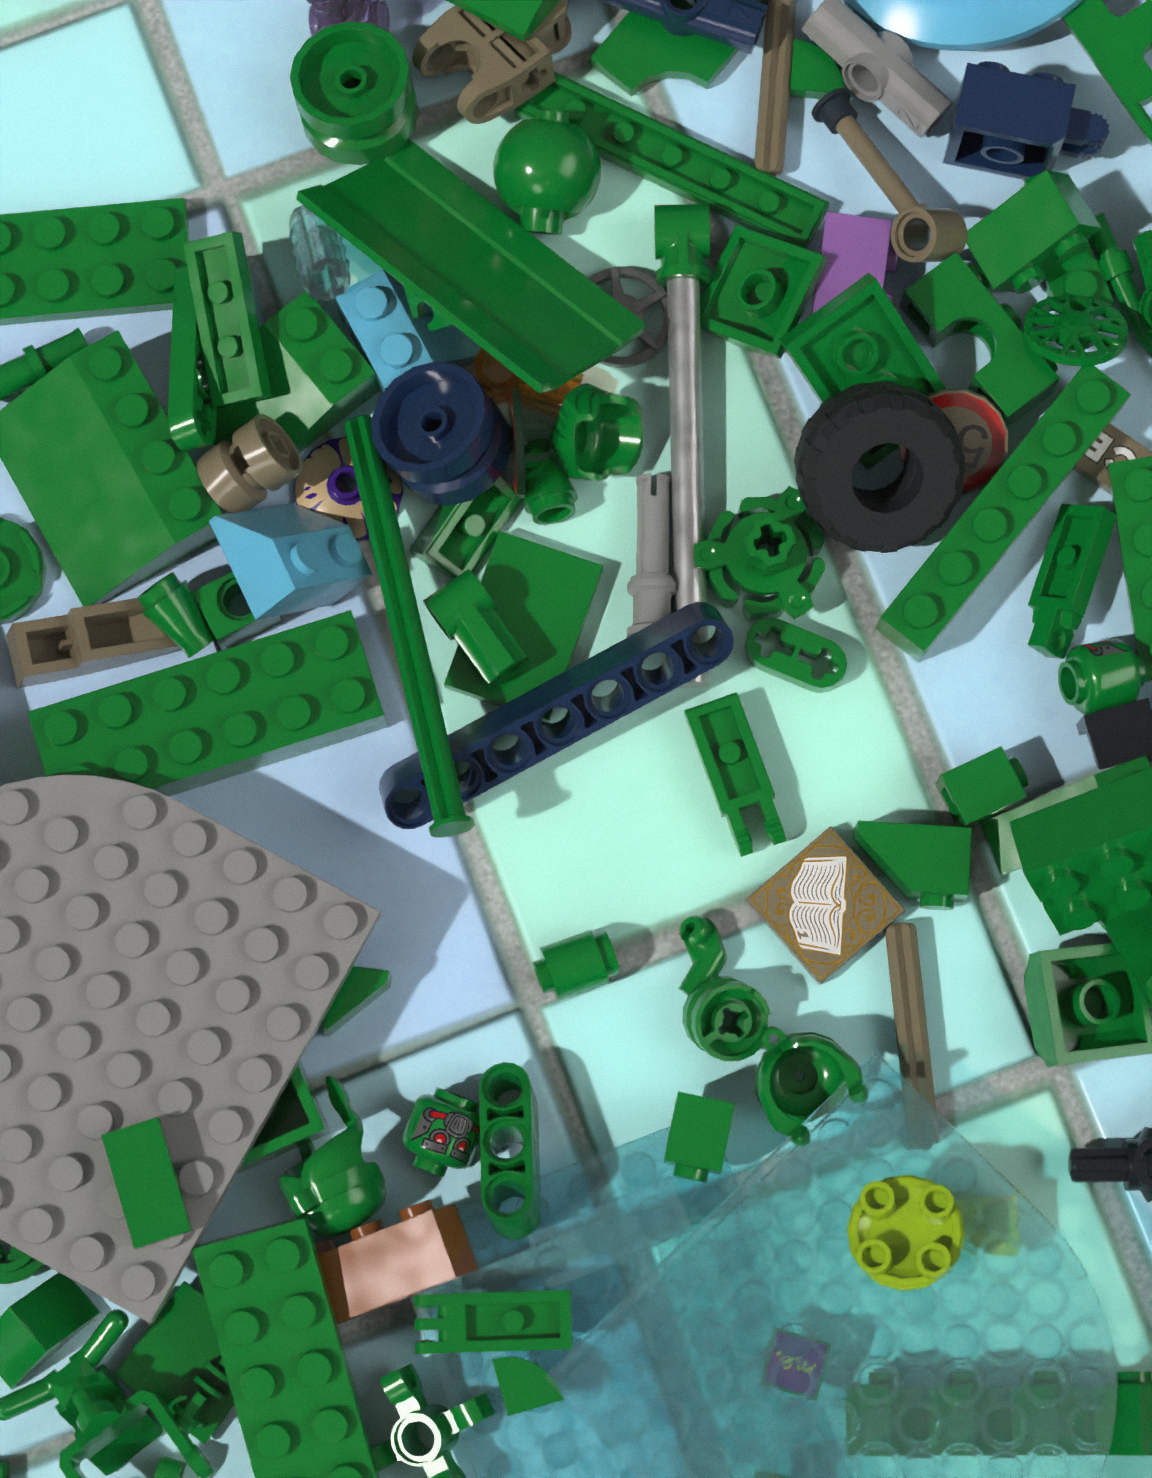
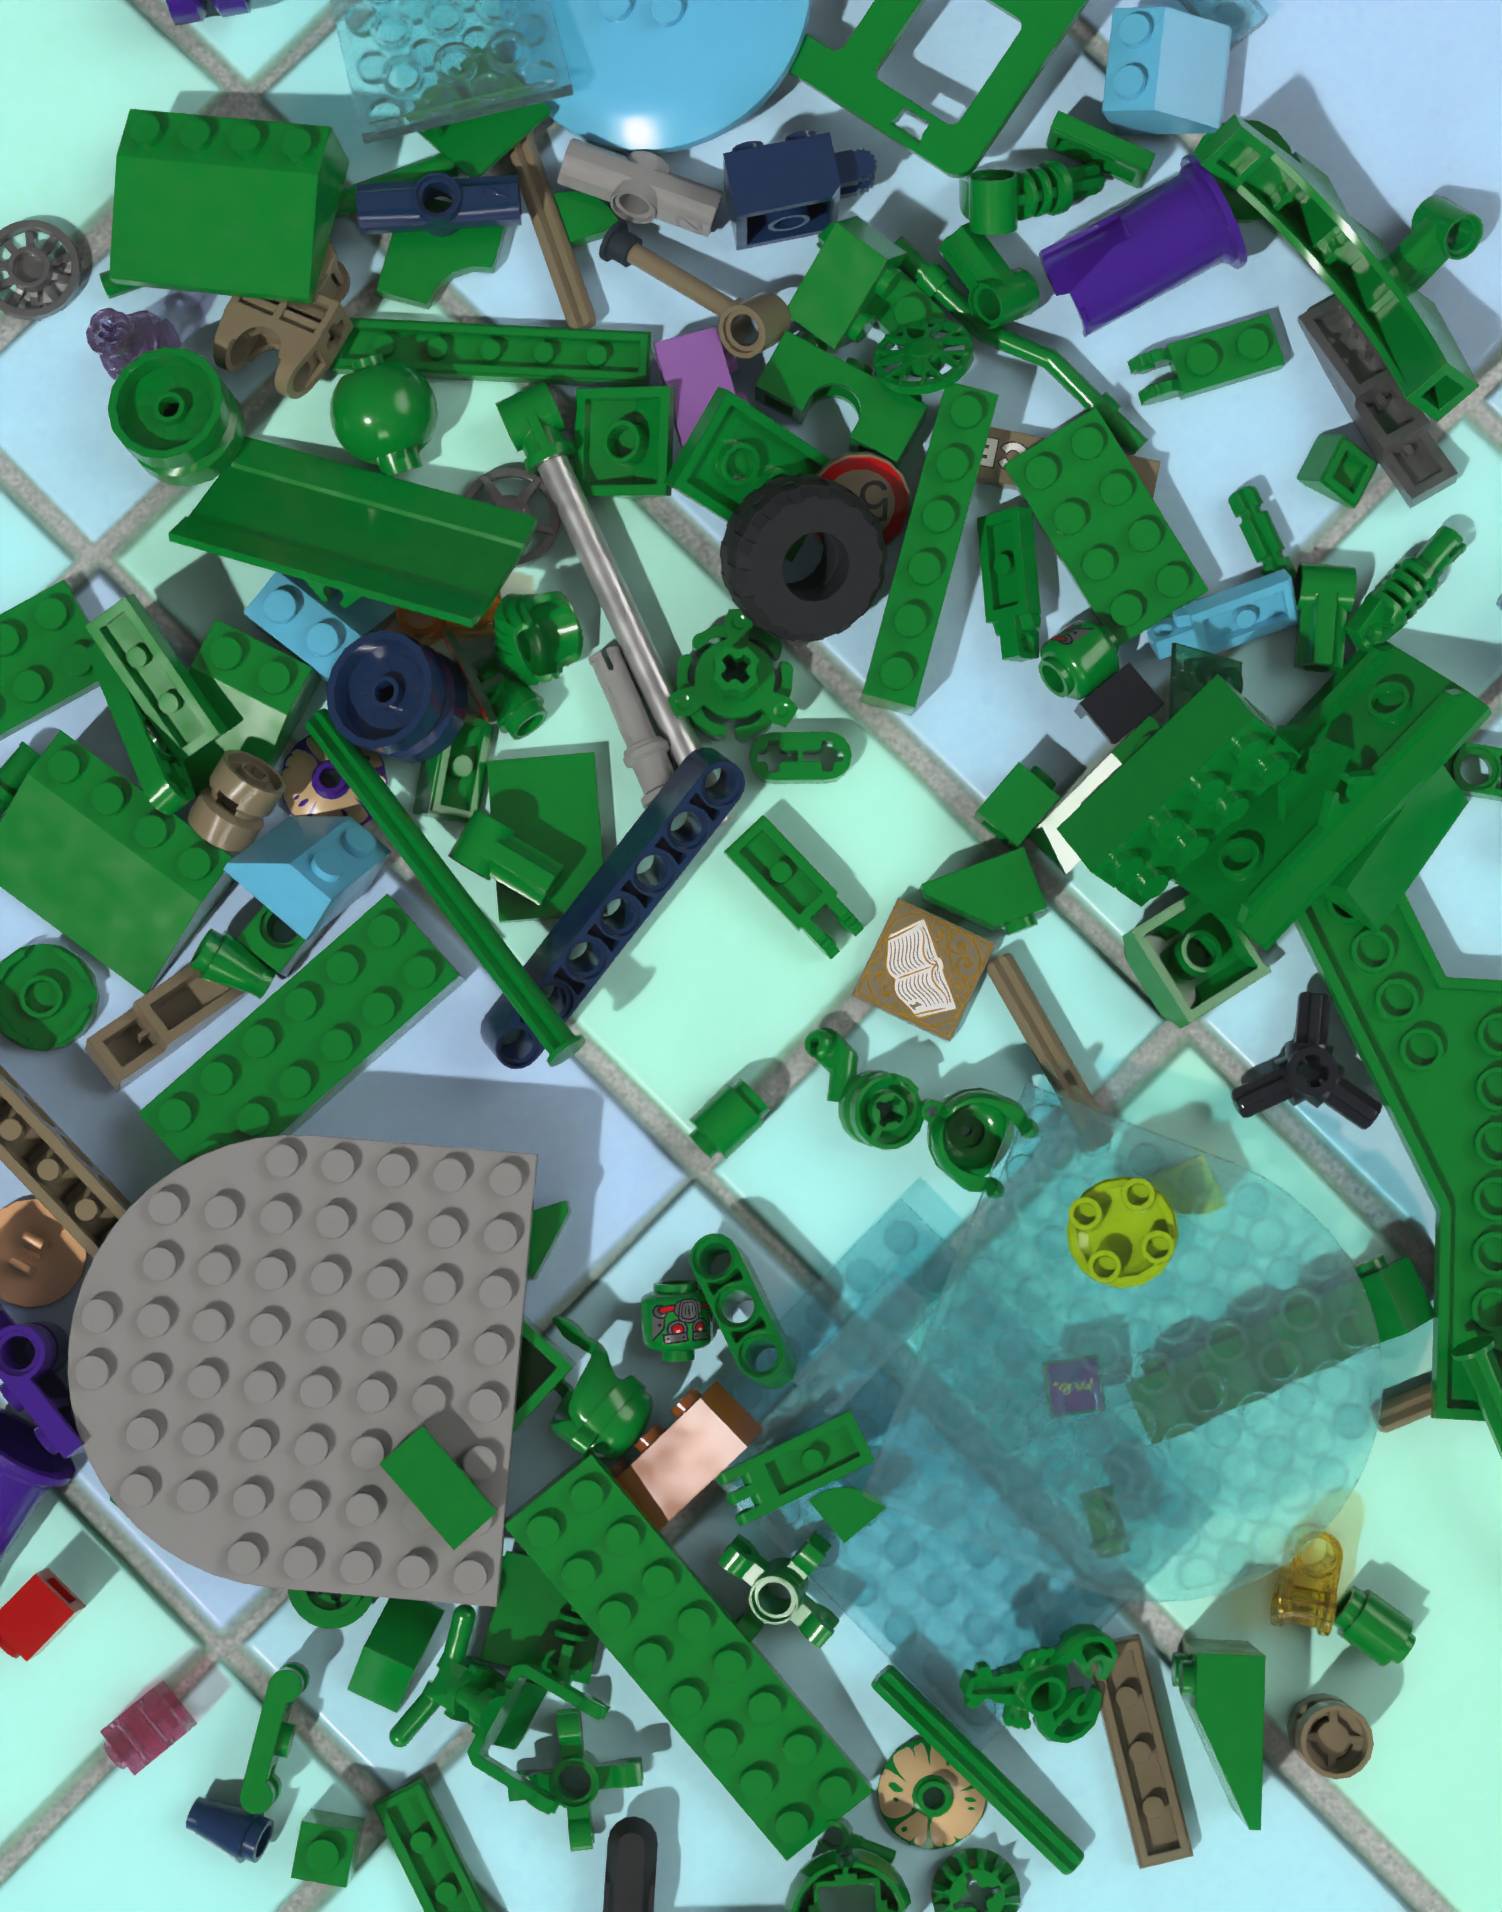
camera: 25 degrees left, 5 degrees up
clear light blue axle [289,205,351,301] -> none
green brick [663,1092,735,1183] -> none

